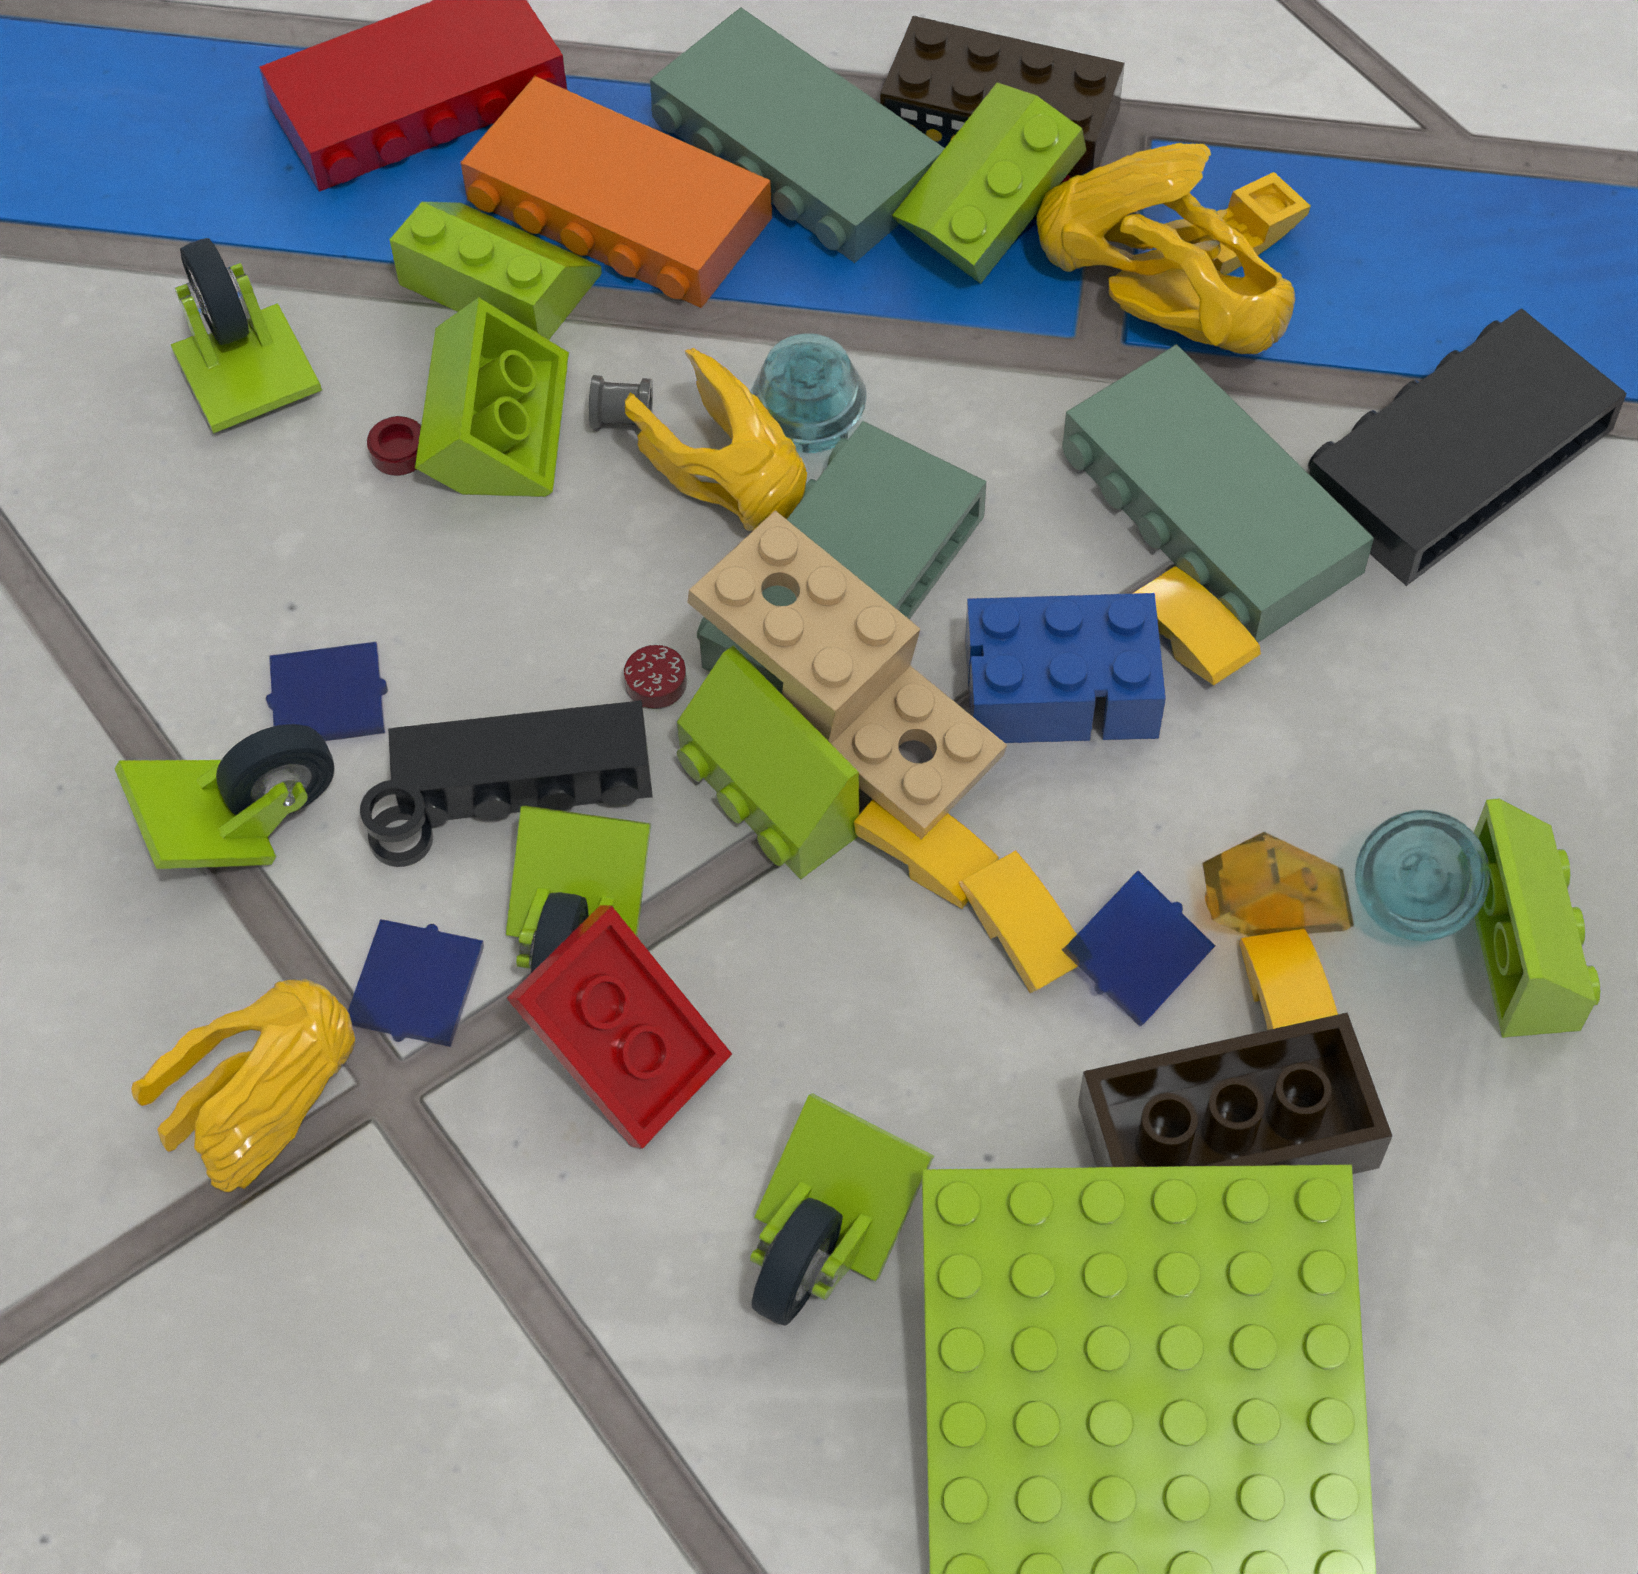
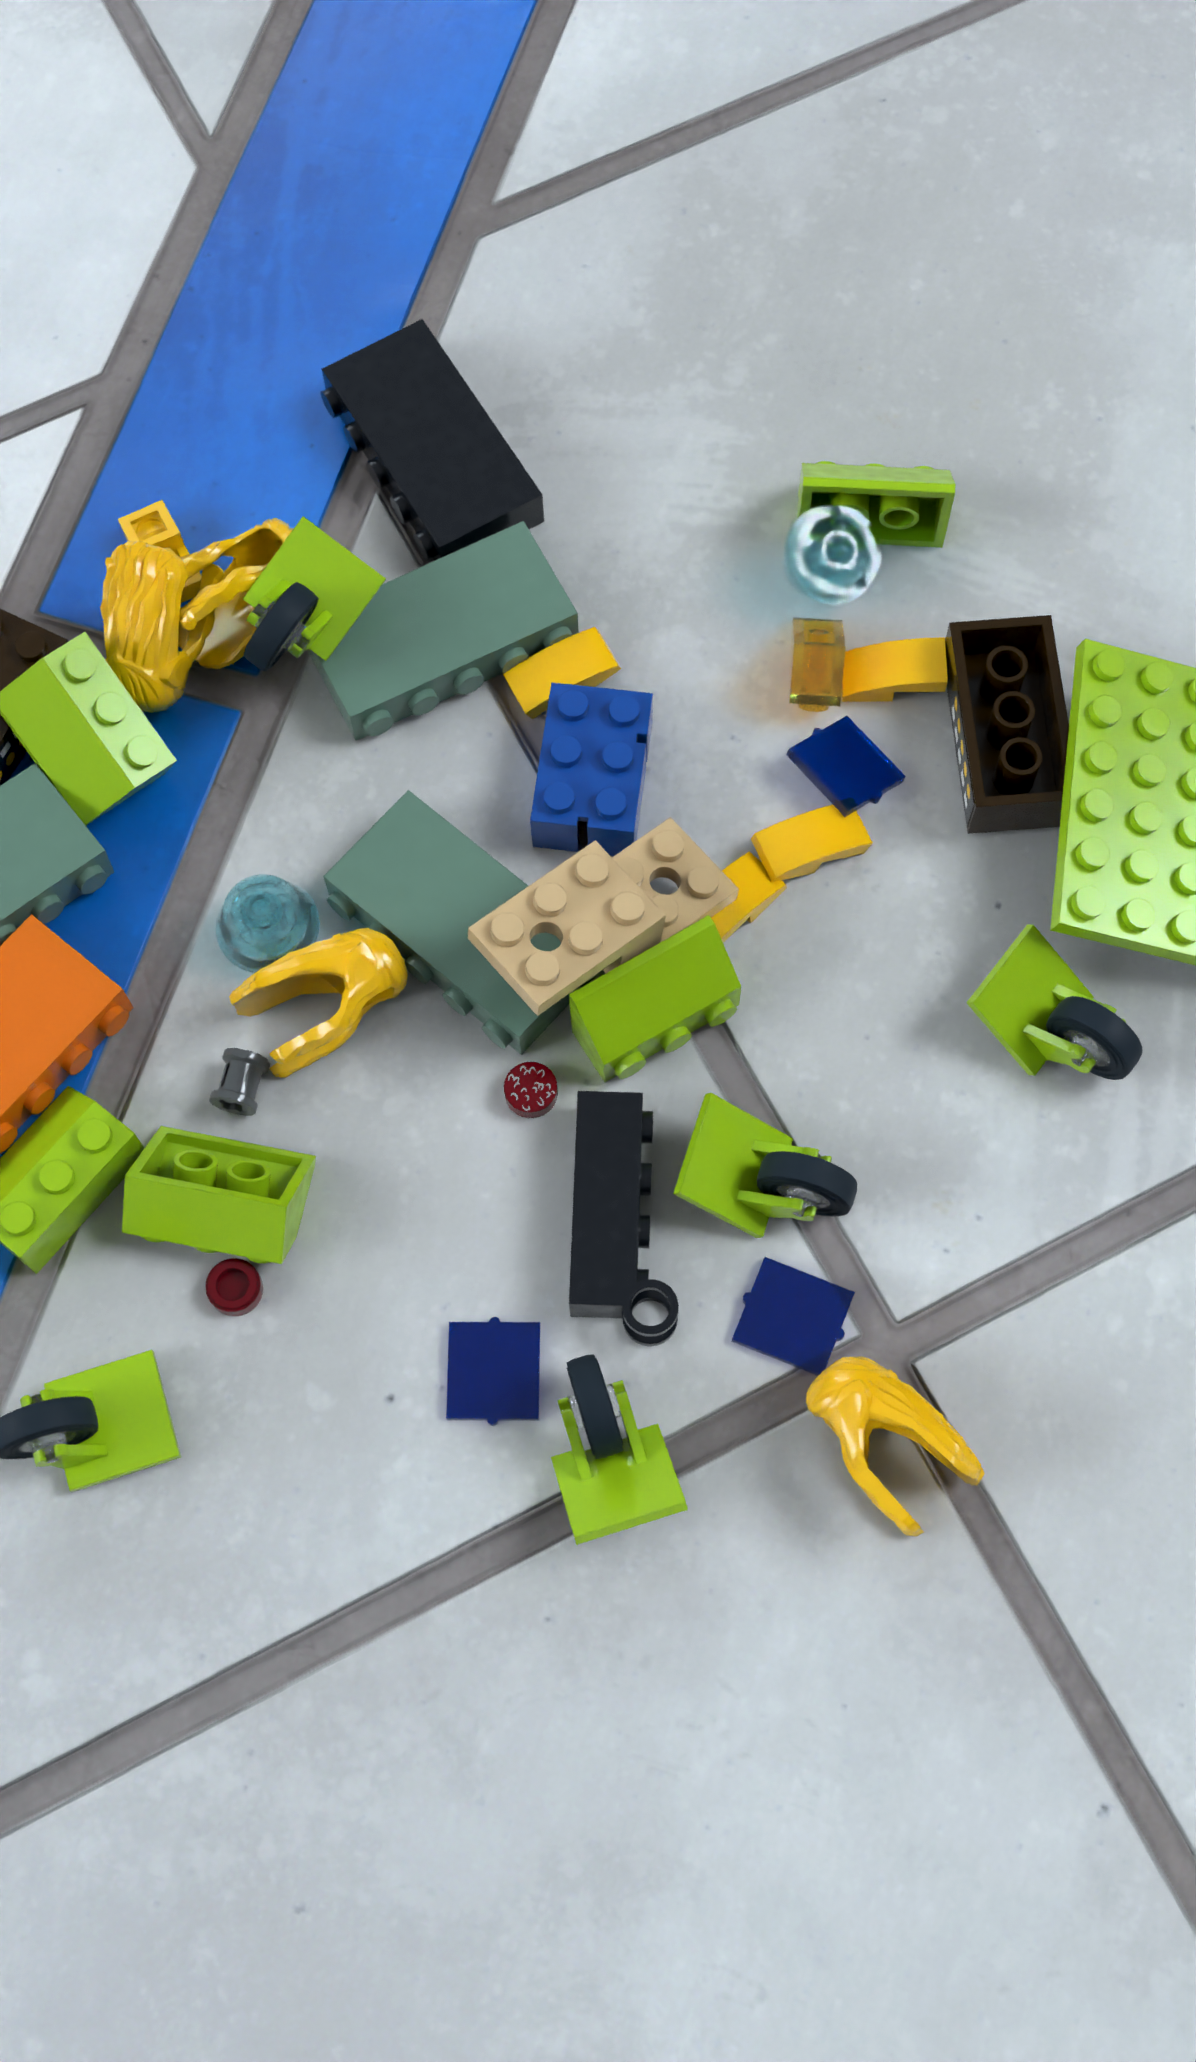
camera: 80 degrees left, 10 degrees up
red plate [506,905,732,1149] -> none
none -> lime plate [243,516,386,672]

